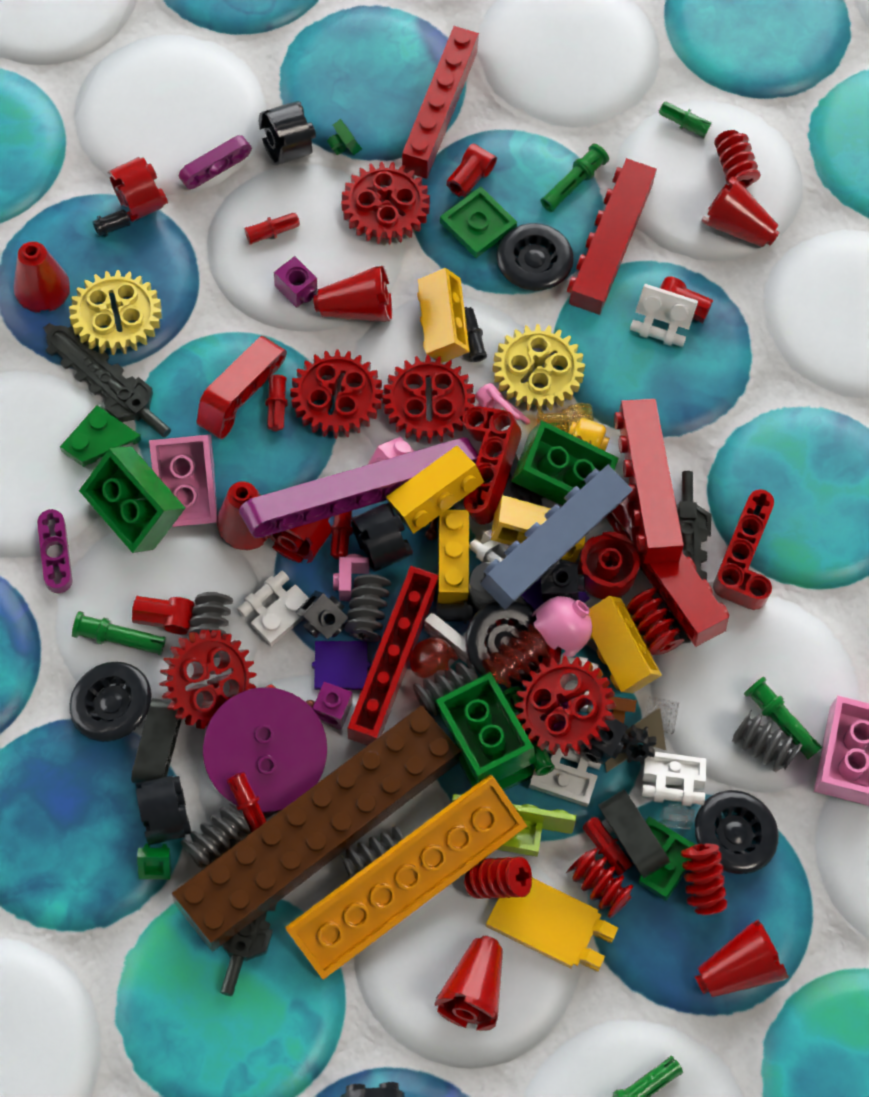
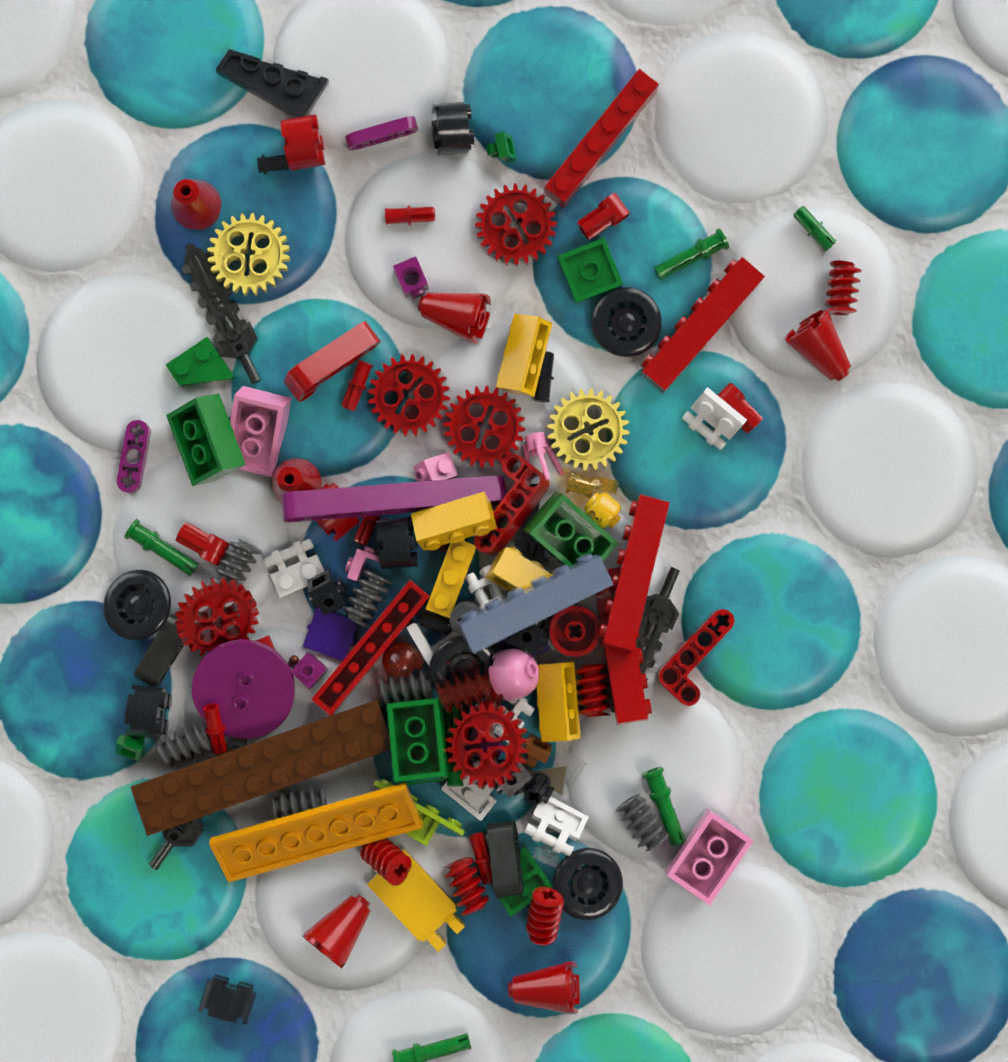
camera: 25 degrees right, 20 degrees up
none -> black wing [216,49,329,118]

